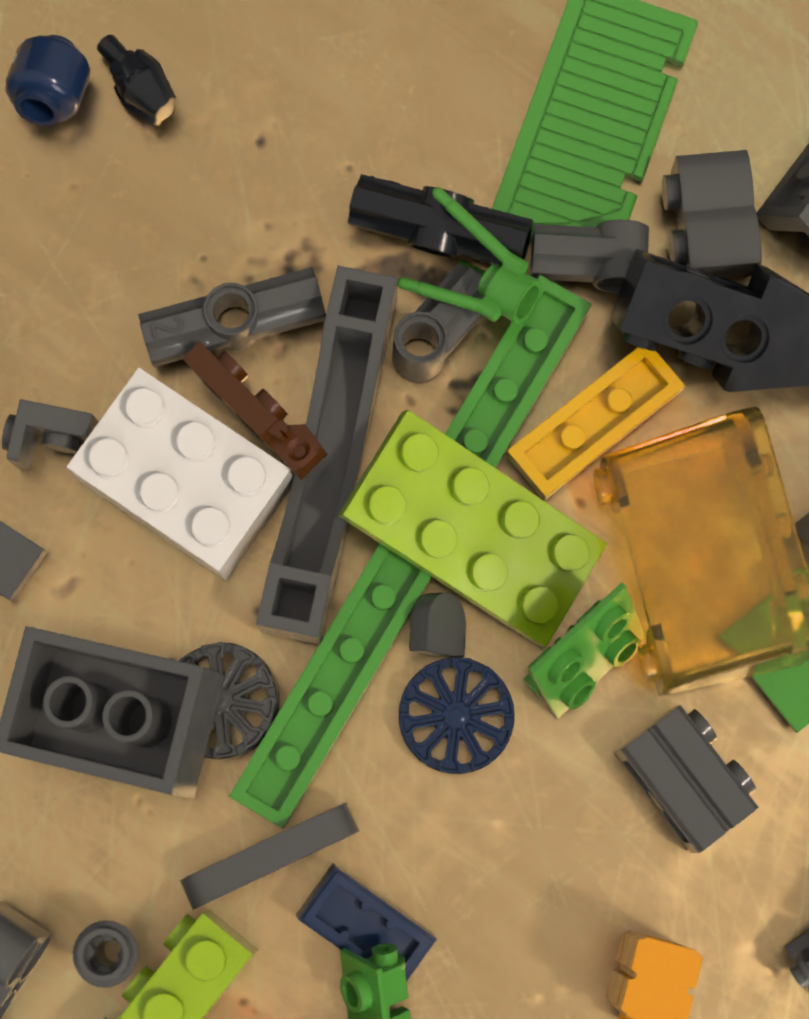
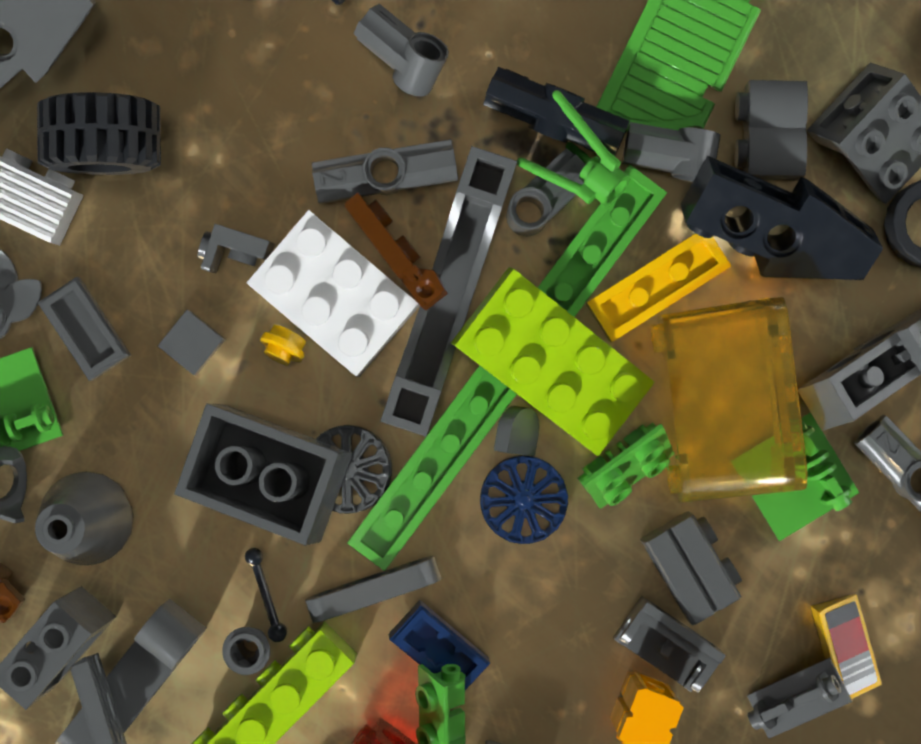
camera: 10 degrees right, 10 degrees up
none -> black hinge [245,548,287,642]
none -> yellow plate [260,325,306,366]
none -> dark grey piece [354,4,449,97]
none -> dark grey hinge [613,596,726,693]

